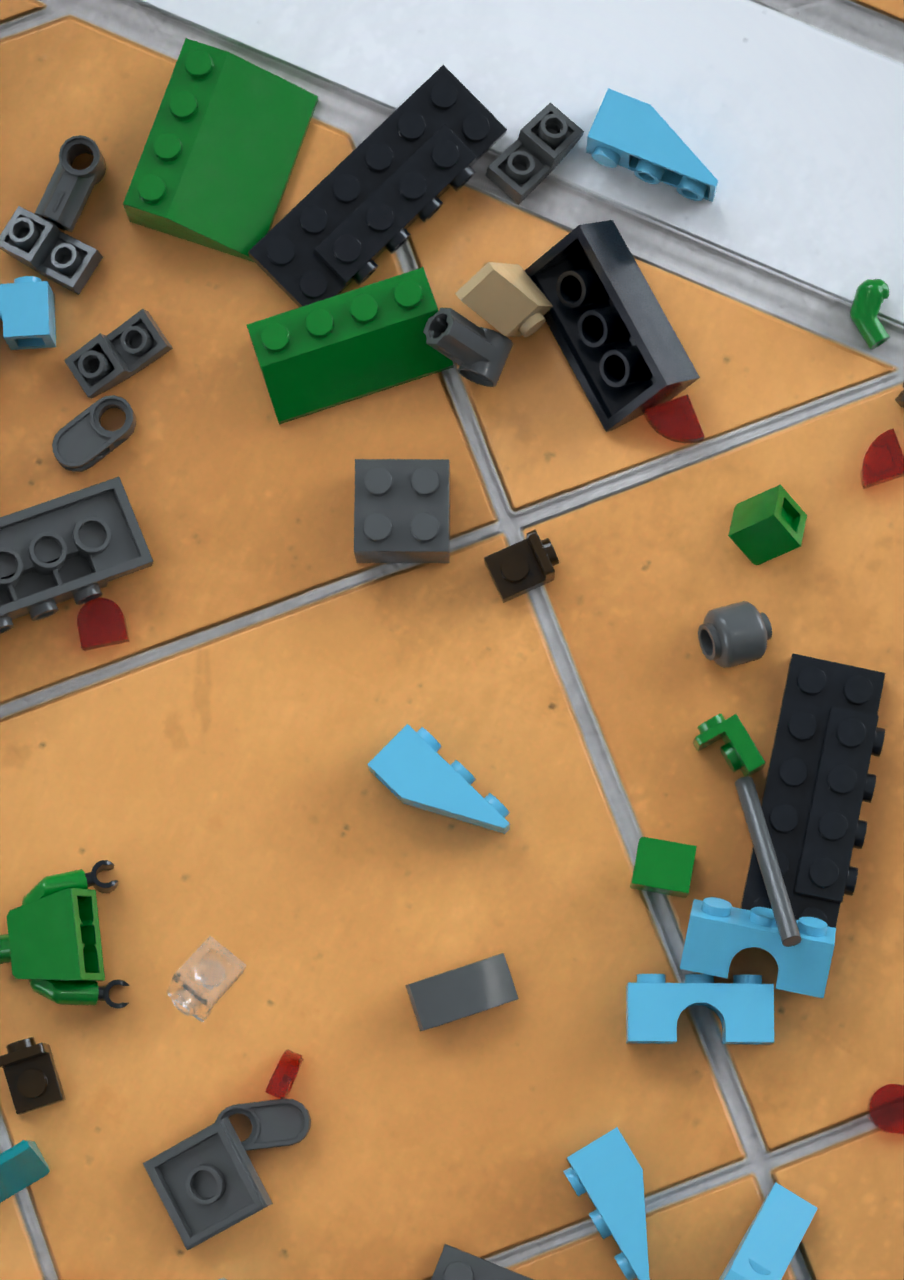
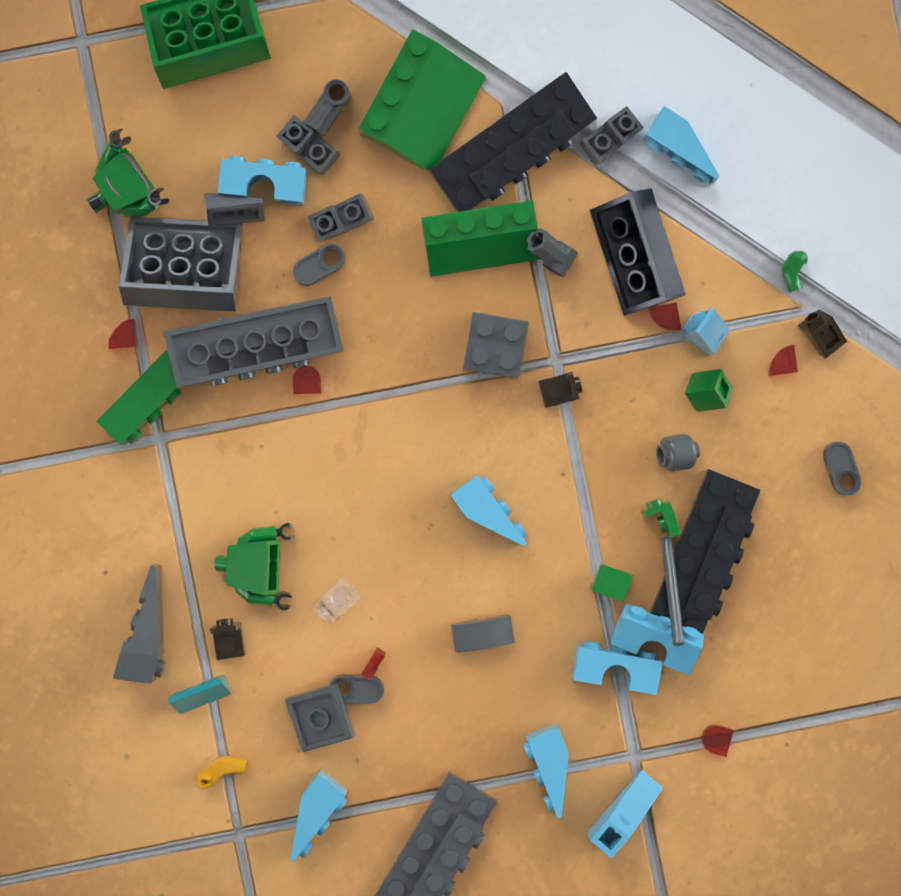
camera: 10 degrees right, 10 degrees up
tan slope [455,262,553,337] -> none
none -> medium azure slope [682,307,730,355]

